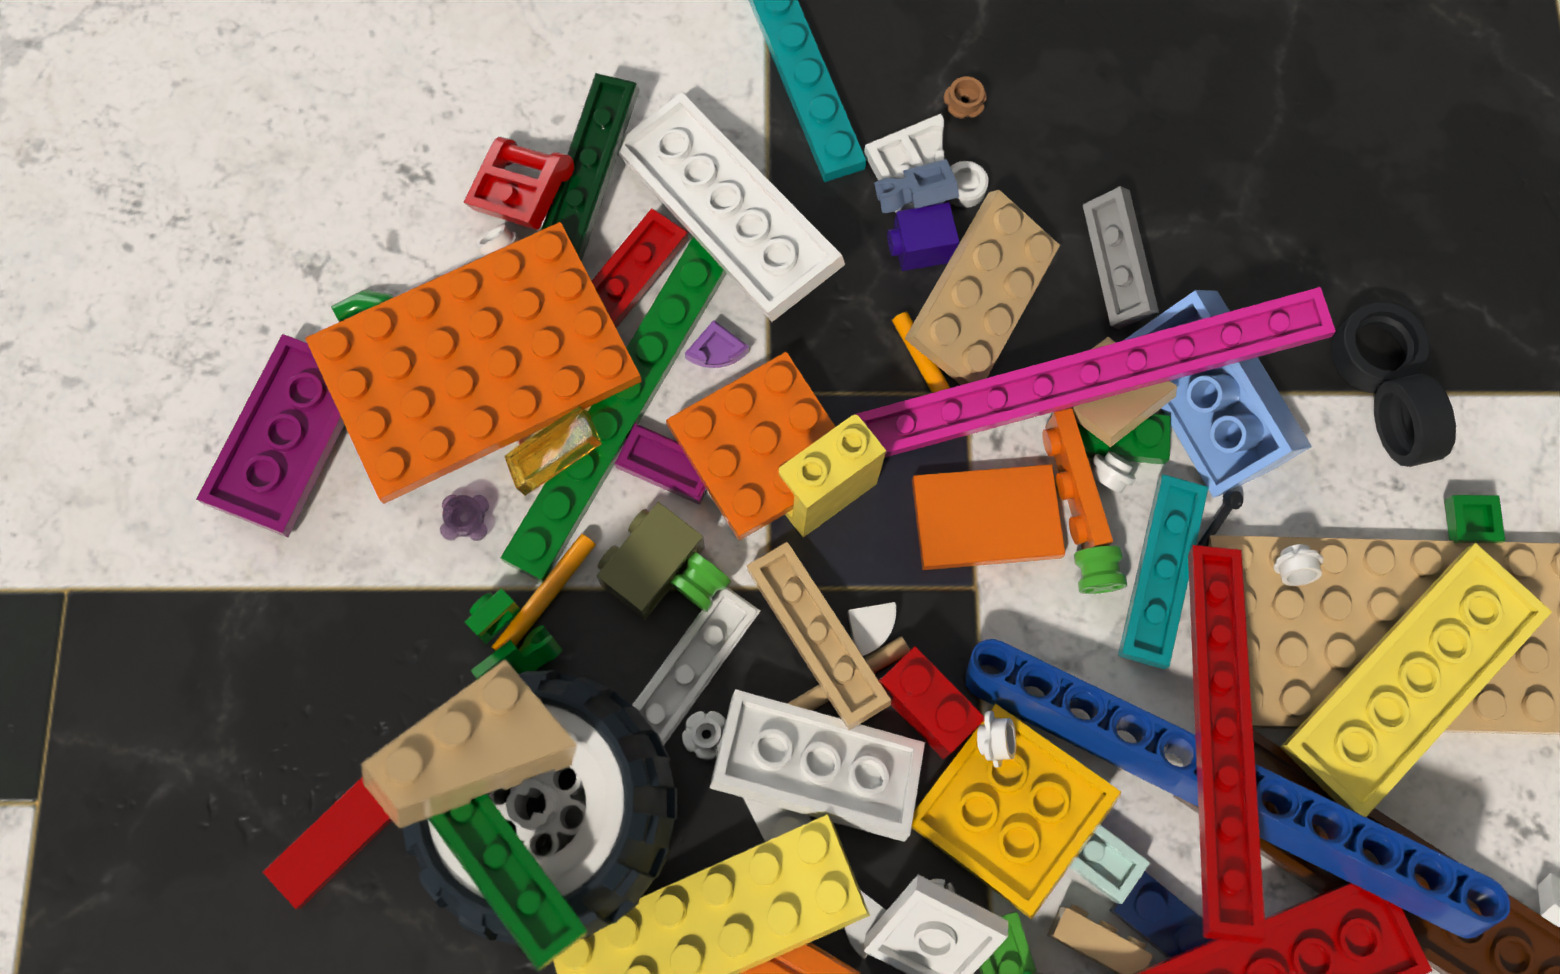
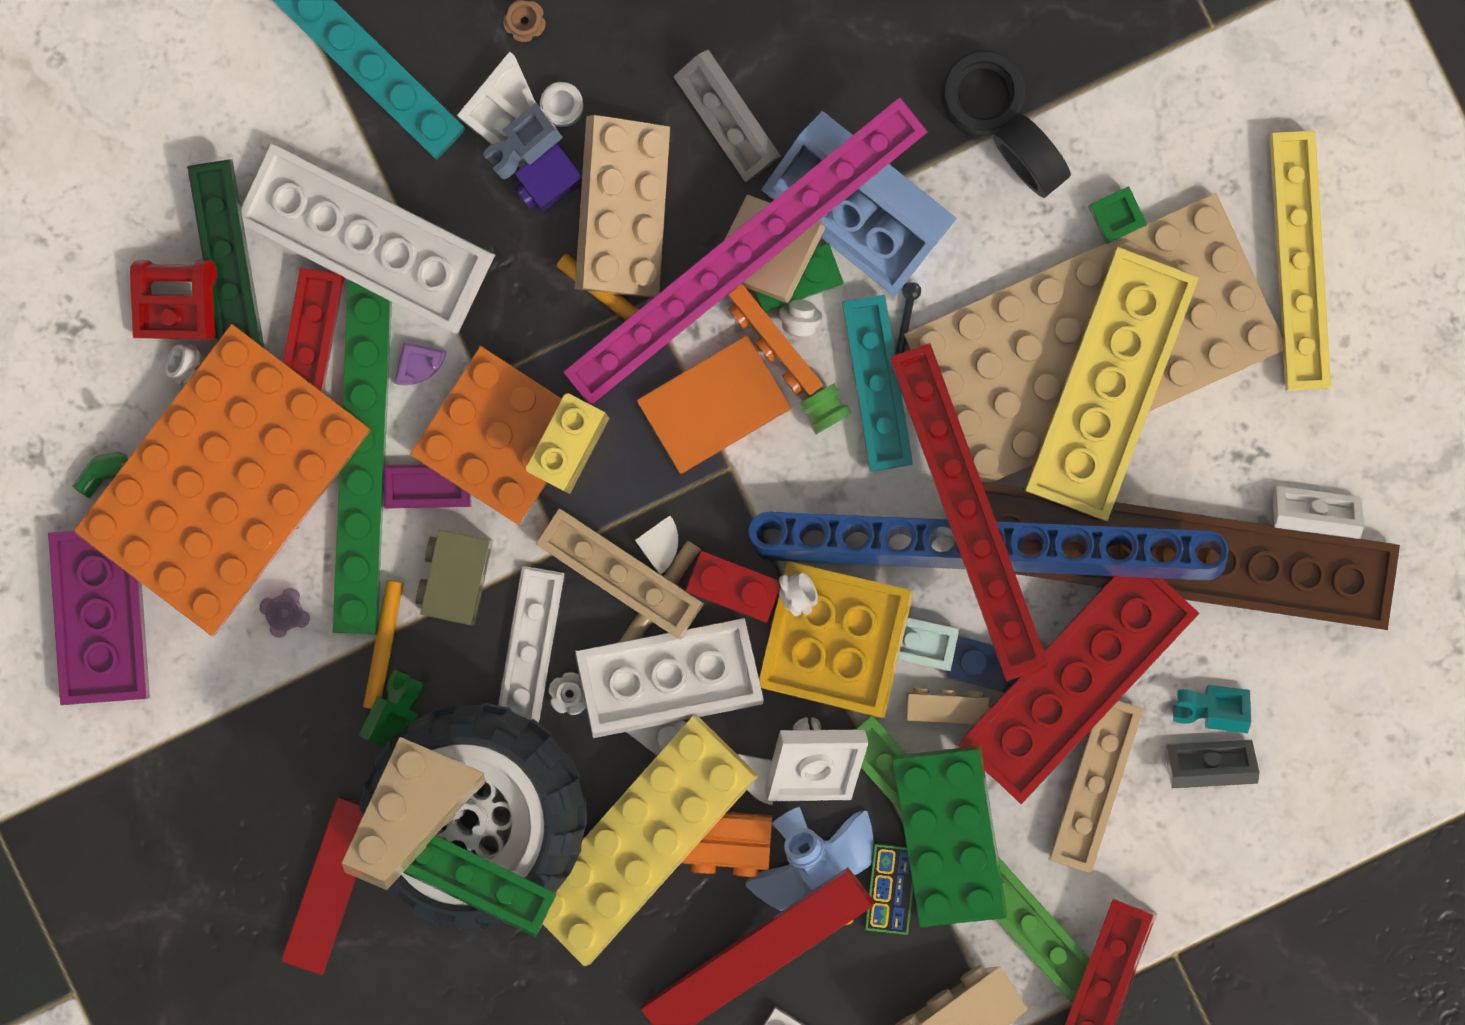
camera: 25 degrees left, 15 degrees up
green plate [465,588,520,644] -> none
clear yellow tile [504,406,602,496] -> none
bright green wheel [670,552,731,612] -> none
white plate [1273,544,1323,586] -> none

